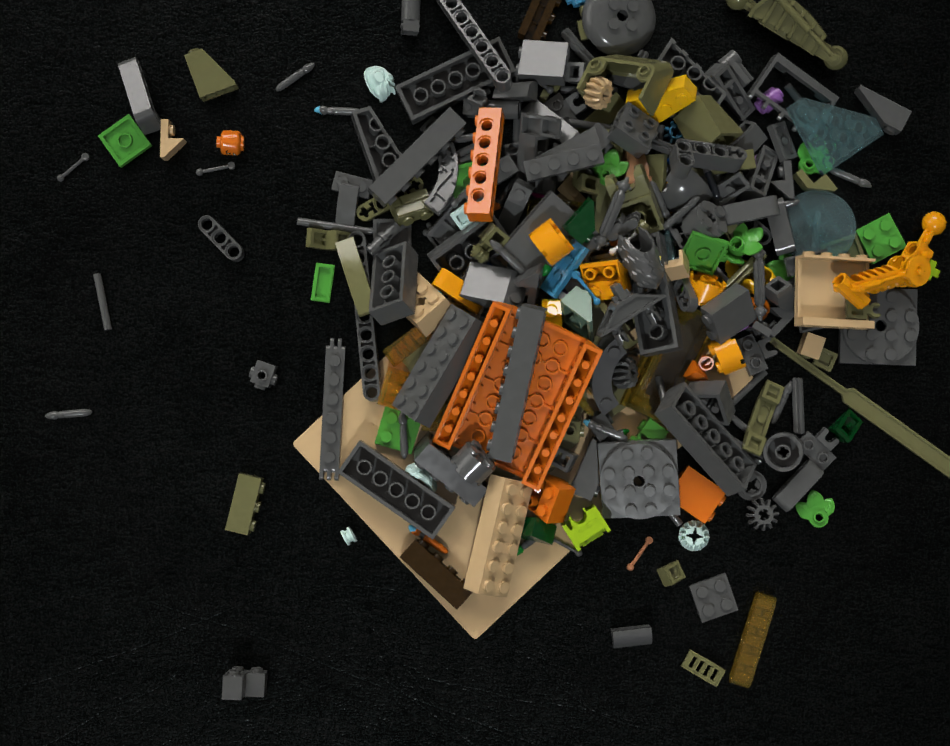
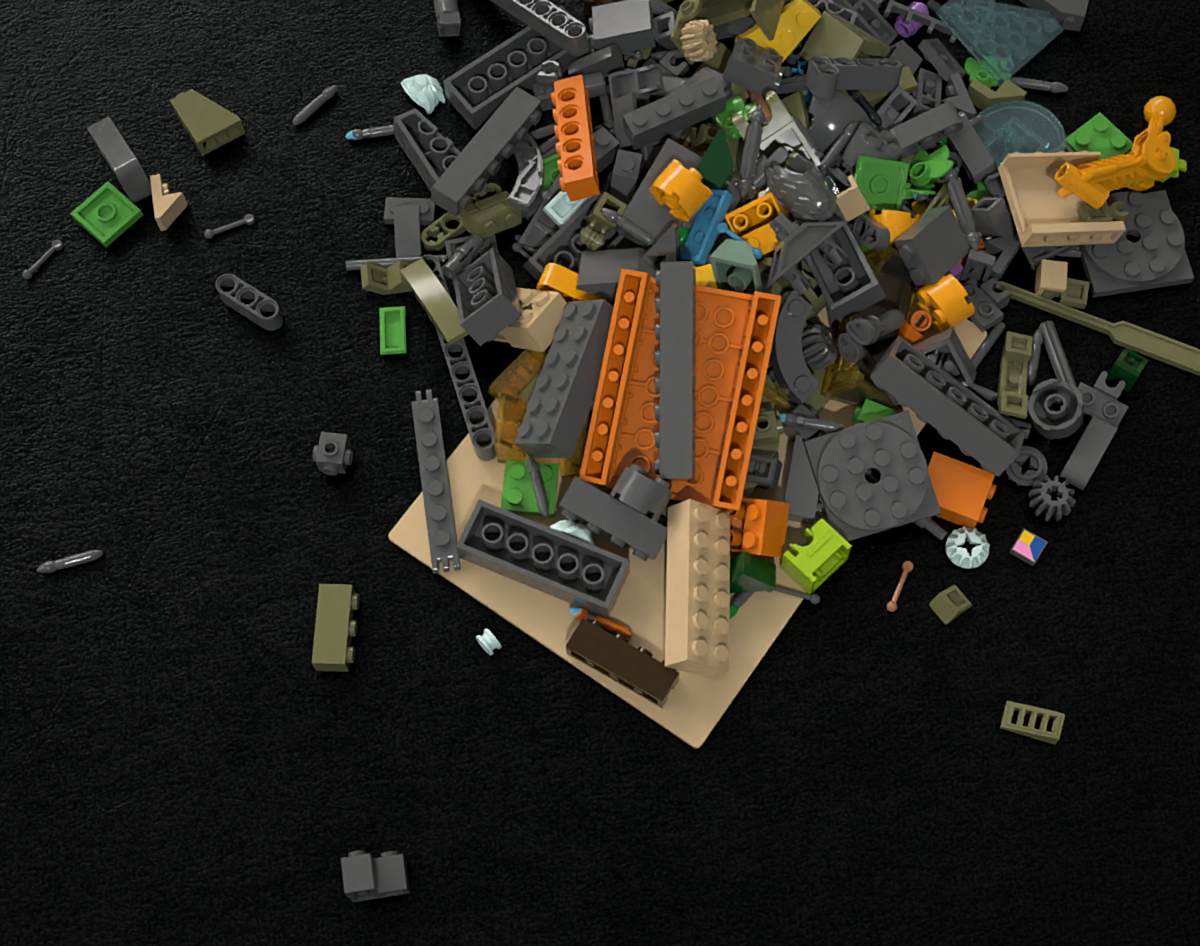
camera: 10 degrees left, 20 degrees down
dark grey bar [93,273,112,331] -> none
orange head [216,130,244,155] -> none
dark grey brick [611,624,652,649] -> none
dark grey plate [688,573,738,623] -> none
clear yellow beam [729,592,776,688] -> none
bright green plate [795,490,835,528] -> none
none -> dark grey piece [838,309,905,363]
none -> tile [1009,528,1048,566]

